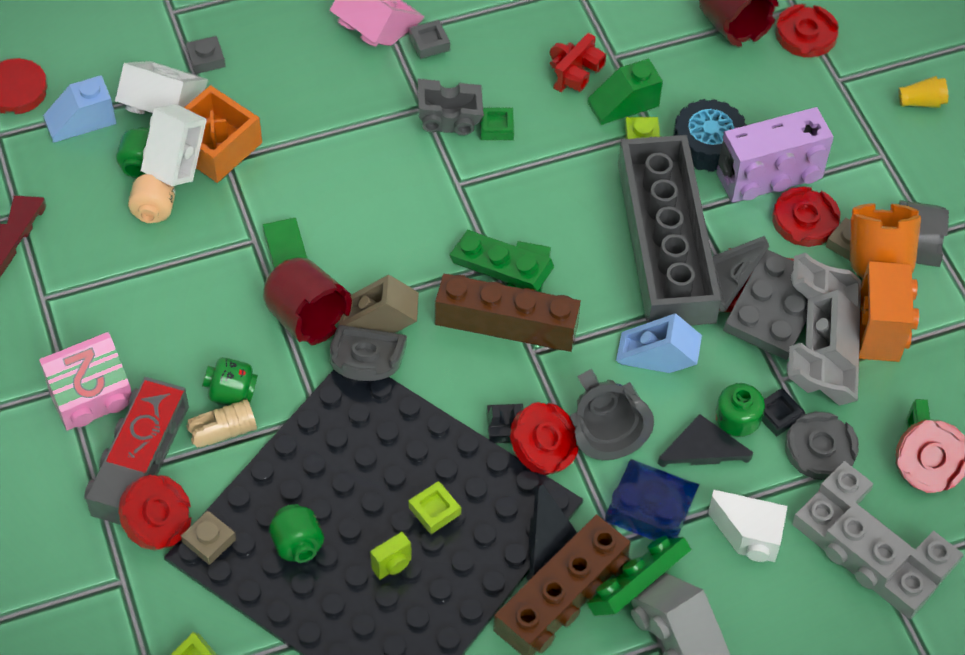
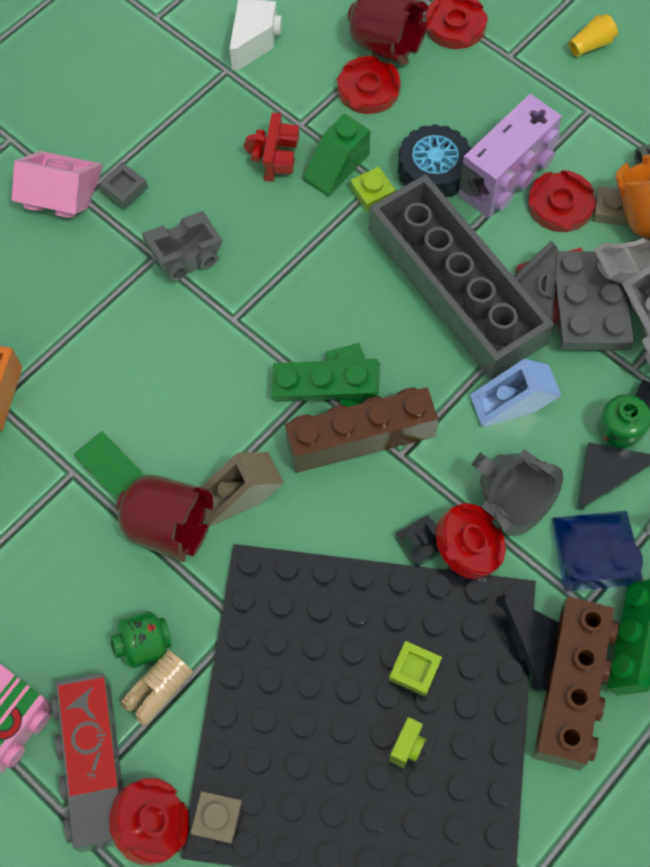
camera: 25 degrees left, 10 degrees up
green head [269,504,324,563] -> none
dark grey tile [330,325,407,381] -> none
green tile [481,108,514,140] -> none
none -> red tile [337,56,401,114]

